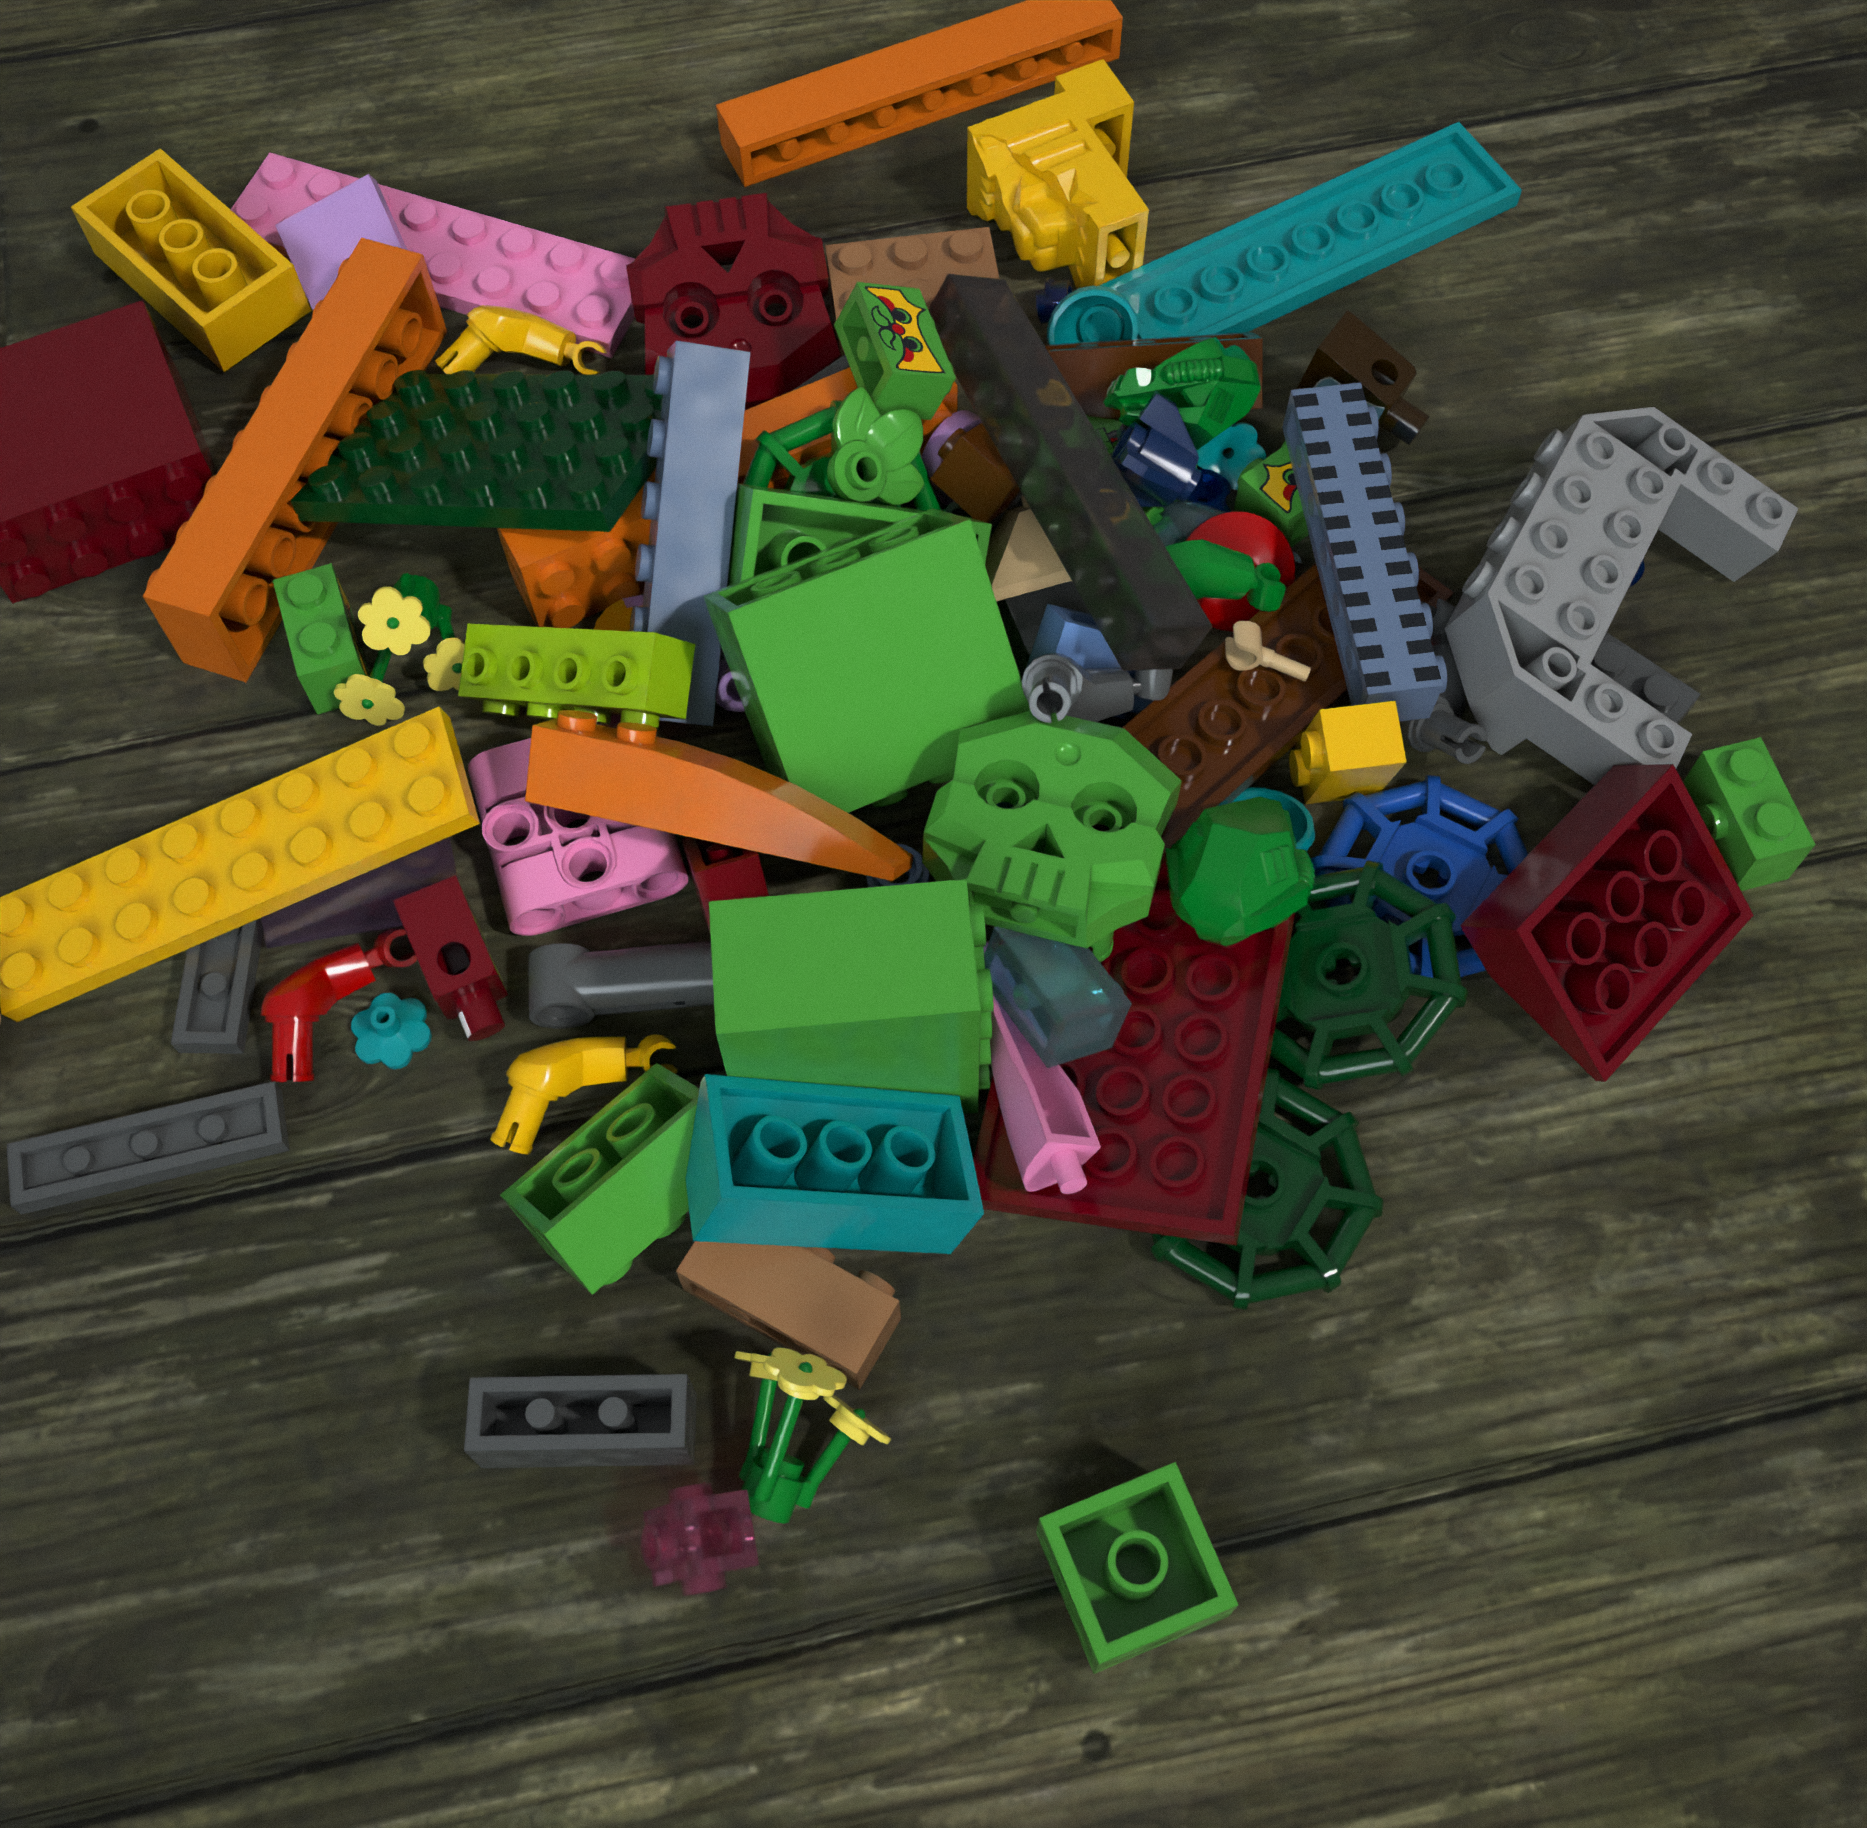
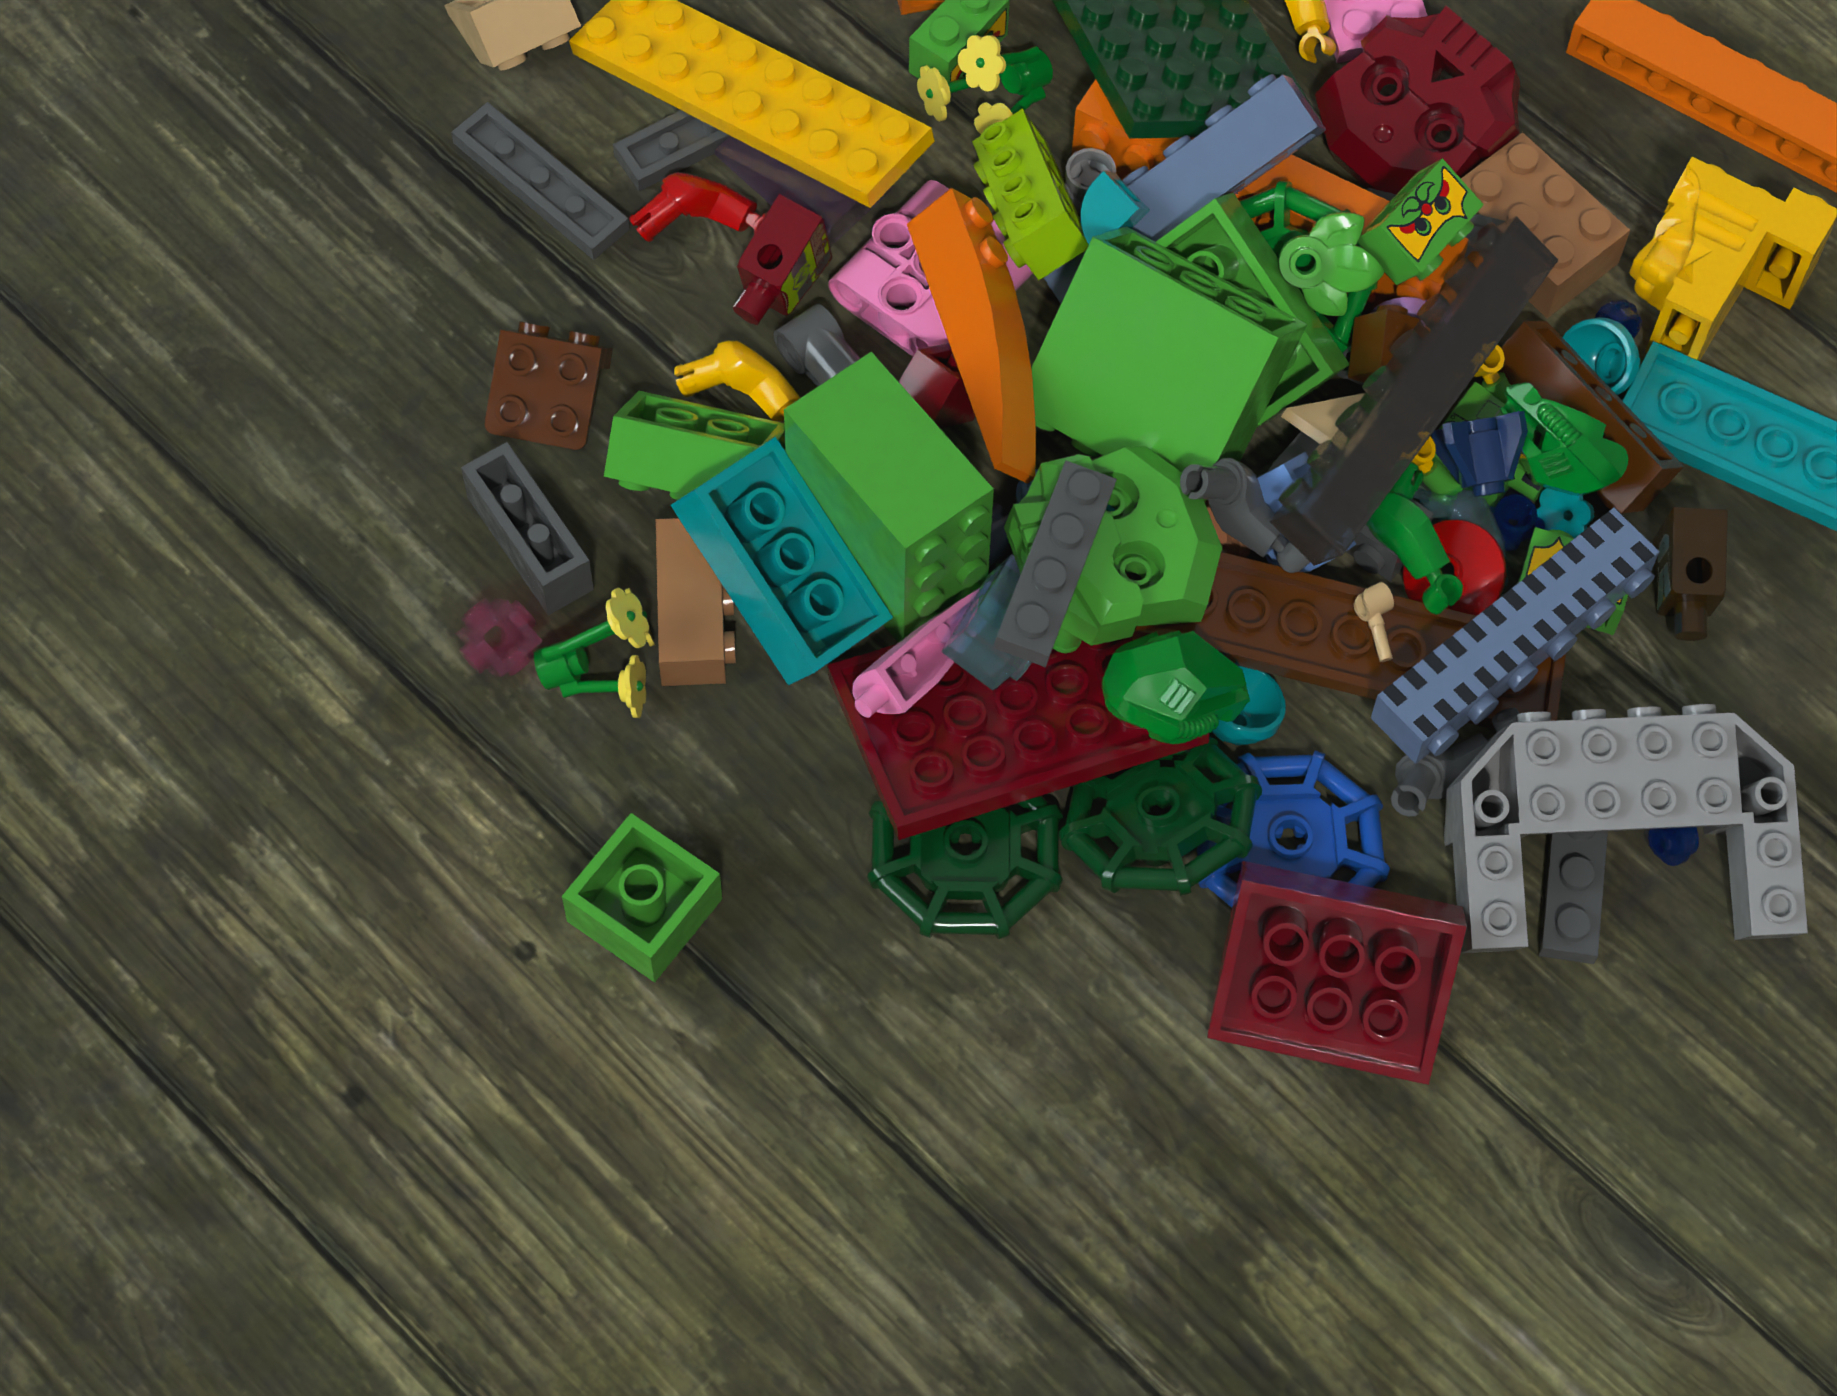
camera: 55 degrees right, 0 degrees up
teal plant [351,993,432,1070] -> none
yellow brick [1289,701,1407,805] -> none
bright green brick [1683,737,1816,891] -> none
none -> reddish brown bracket [485,321,613,450]
none -> dark grey plate [993,460,1117,667]
none -> light grey wheel [1065,148,1117,217]
none -> teal brick [1080,171,1150,245]

